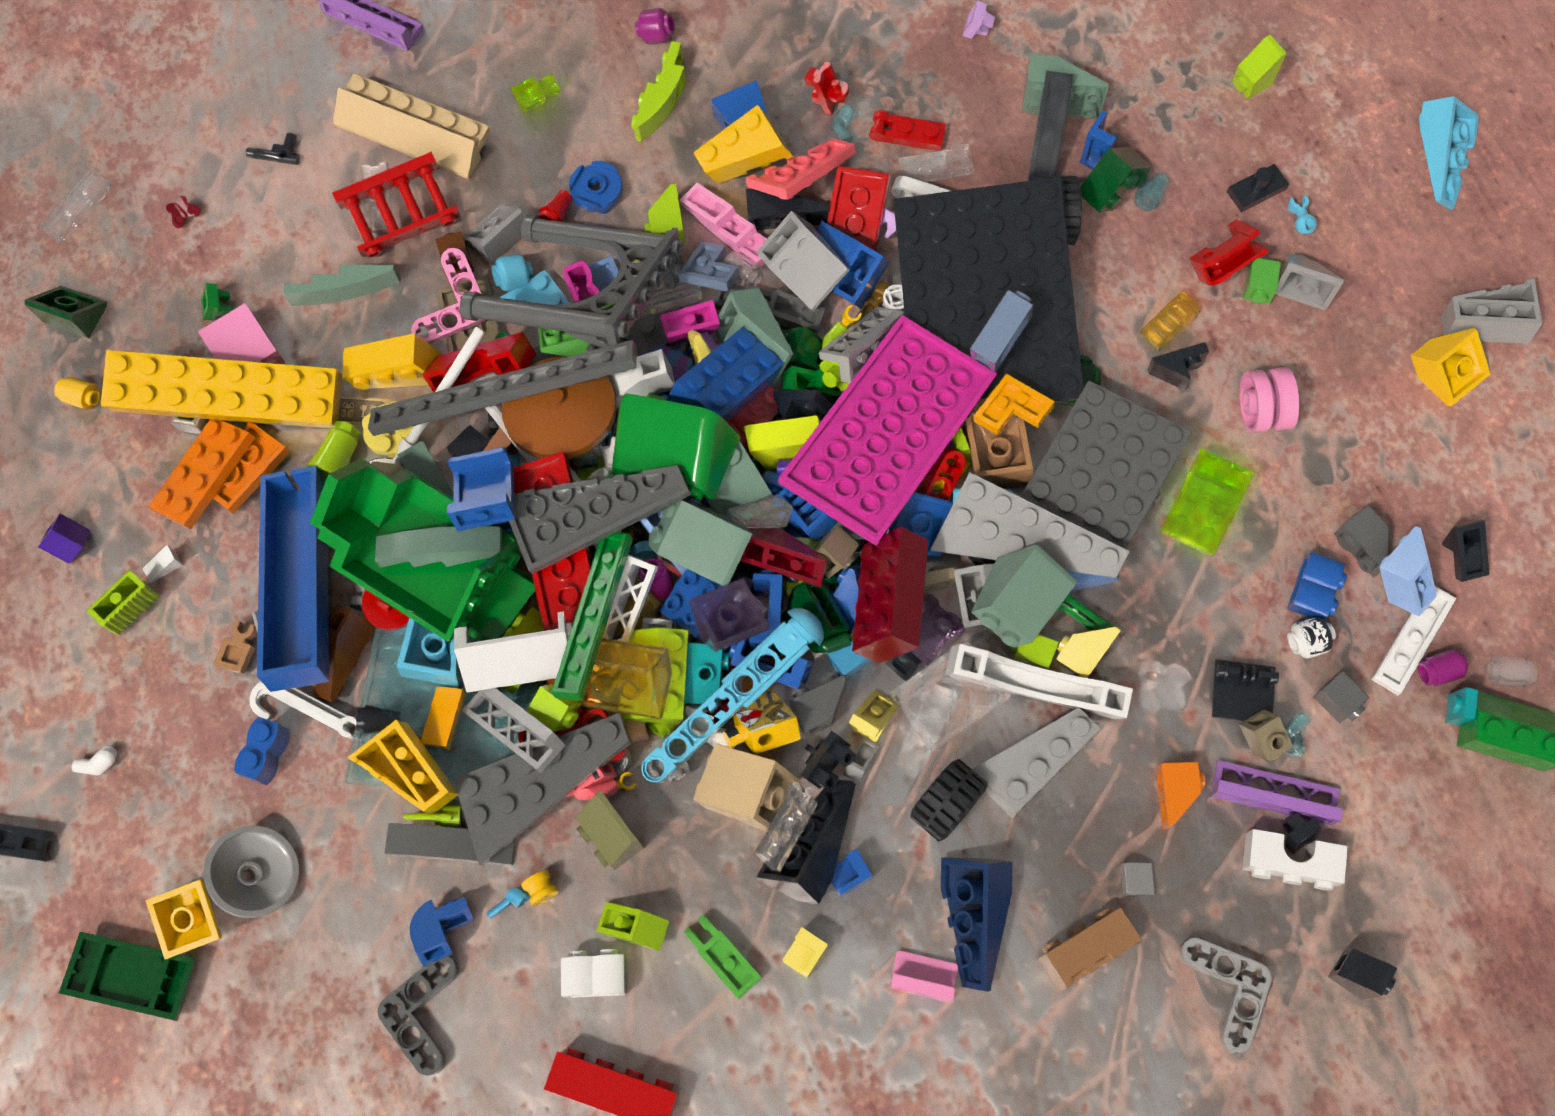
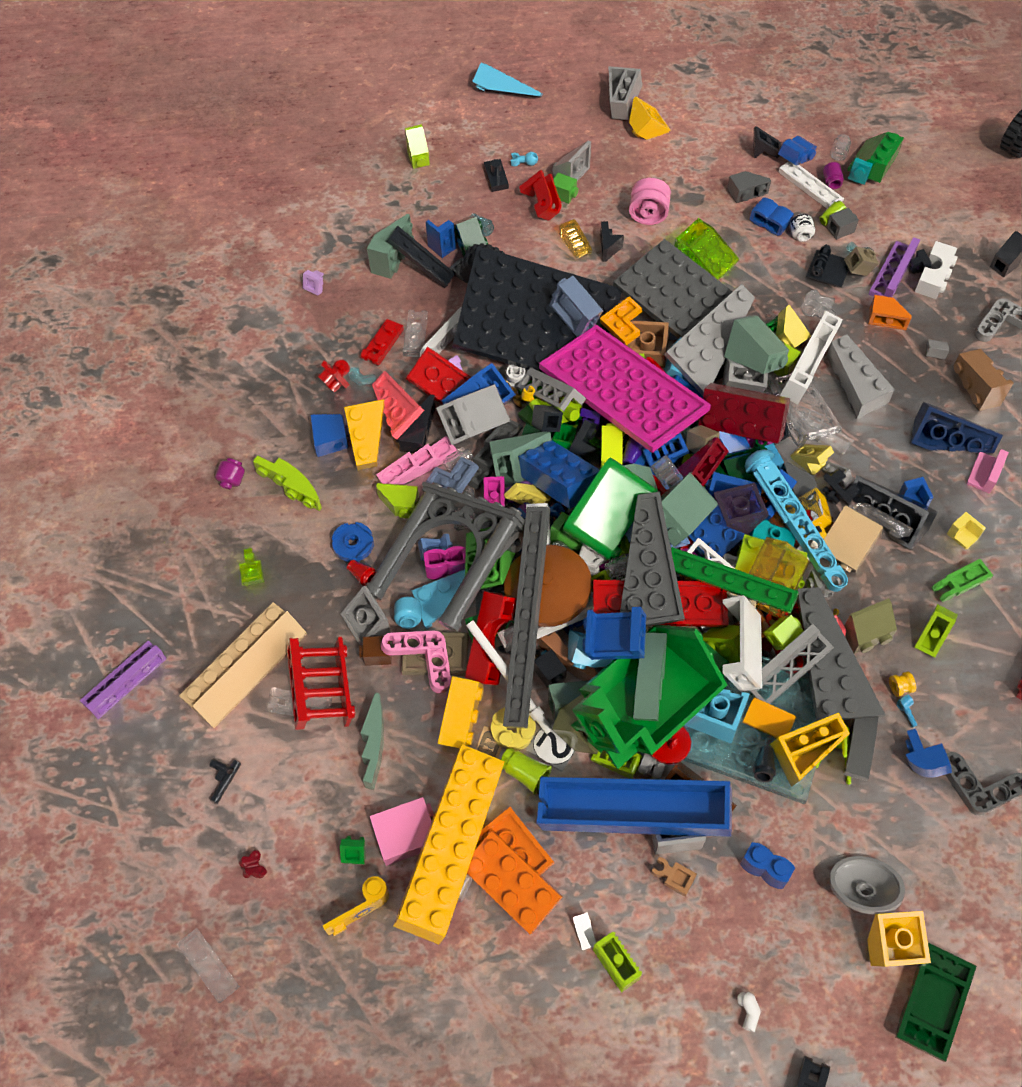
camera: 80 degrees left, 10 degrees down
dark green slope [25,286,107,338] -> none
dark purple panel [38,513,91,563] -> none
yellow brick [54,376,100,410] -> none
white piece [250,681,360,740] -> none
white brick [561,949,626,998] -> none
black tyre [910,759,988,842] -> none
light blue slope [1379,526,1437,616] -> none
none -> yellow door [322,876,389,936]
none -> black brick [531,405,563,432]
none -> blue brick [778,136,817,166]
none -> lime cone [819,200,846,226]

